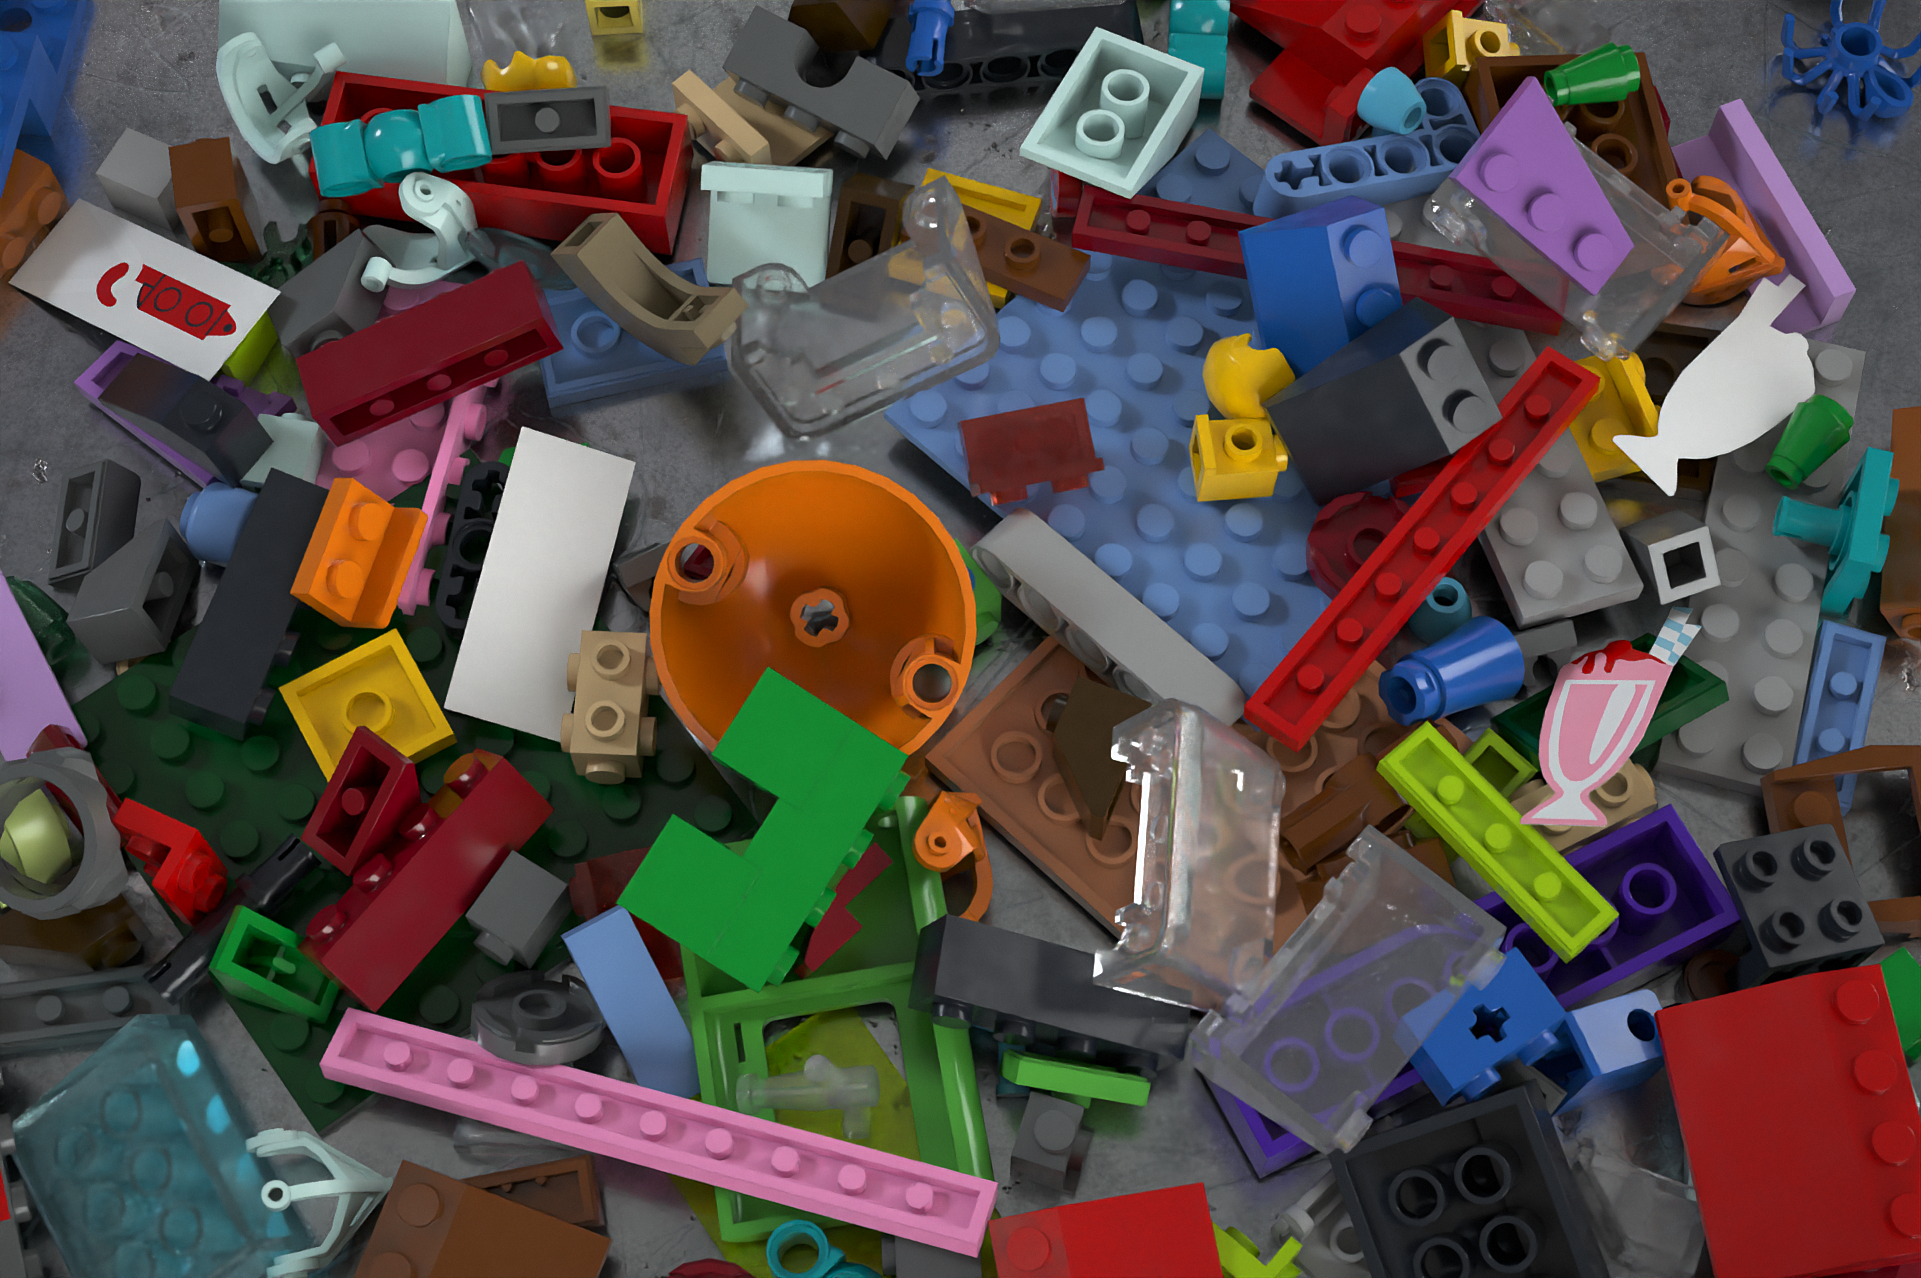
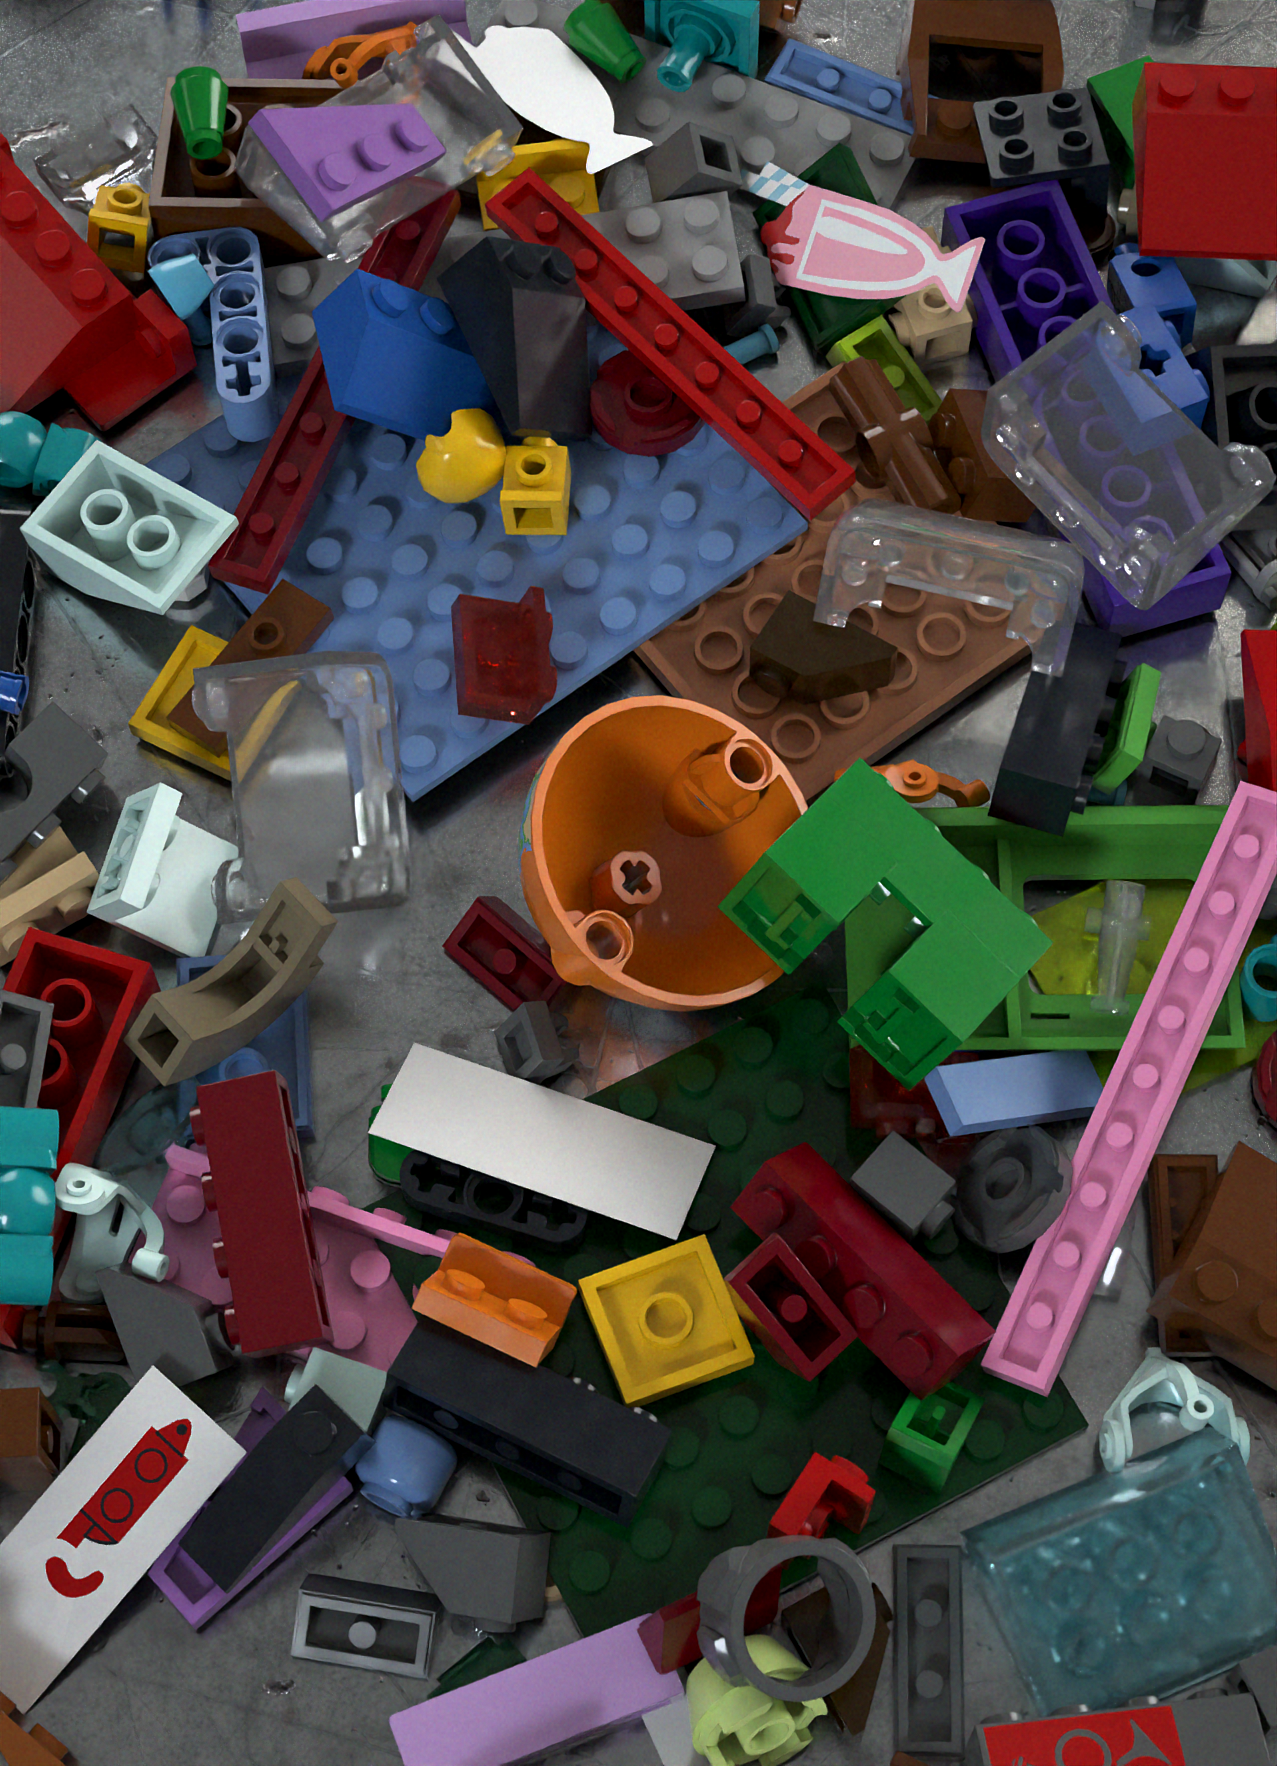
camera: 80 degrees left, 0 degrees up
black pin [143,833,322,1006] -> none
tan brick [561,630,662,784] -> none
dark brown slope [821,172,915,316] -> none
light grey beam [970,507,1247,754] -> none
red tile [1050,168,1082,218] -> none
lime tile [1376,721,1619,964] -> none
blue plant [1378,616,1525,726] -> none

